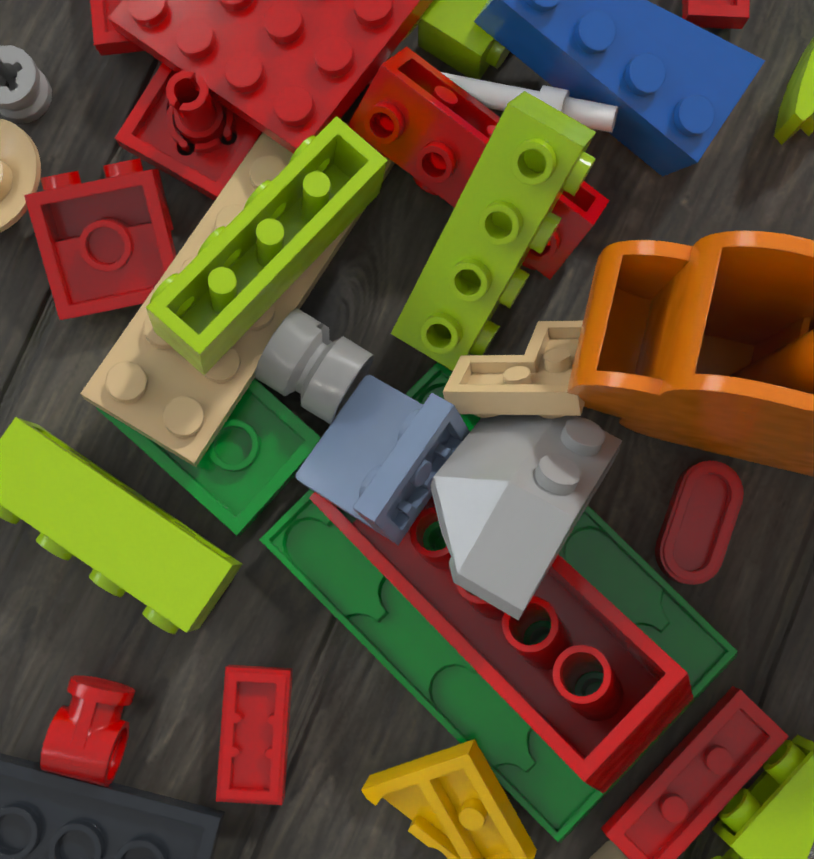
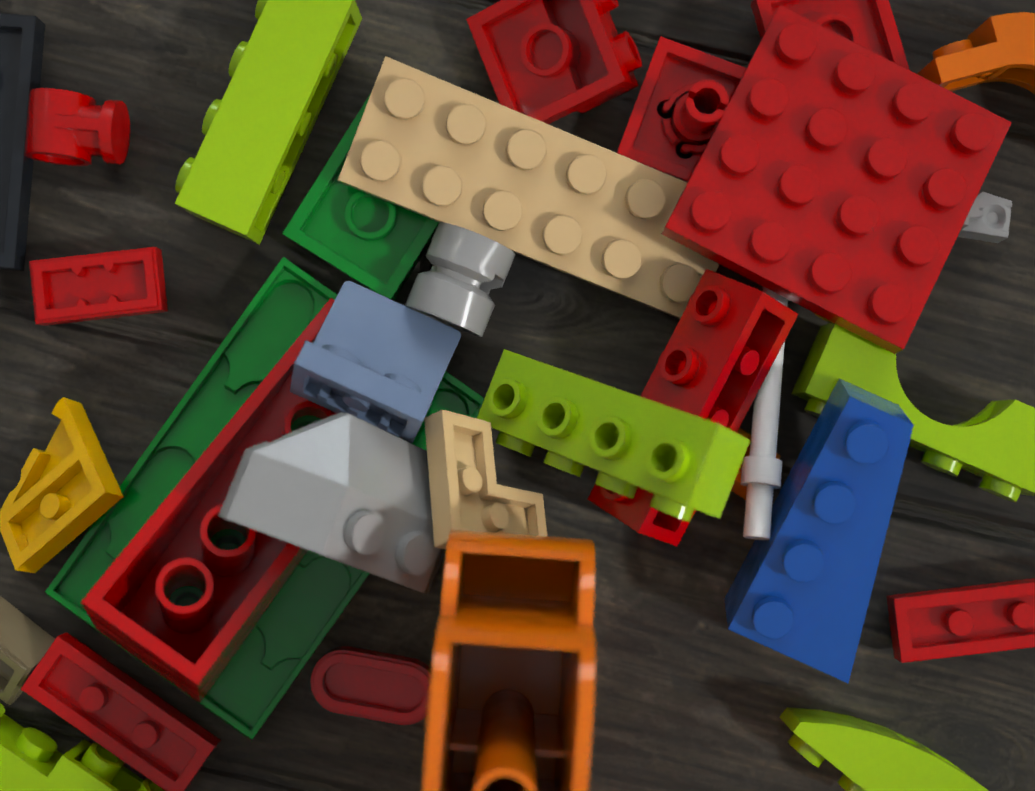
camera: 80 degrees right, 5 degrees up
lime brick [146,116,388,375] -> none

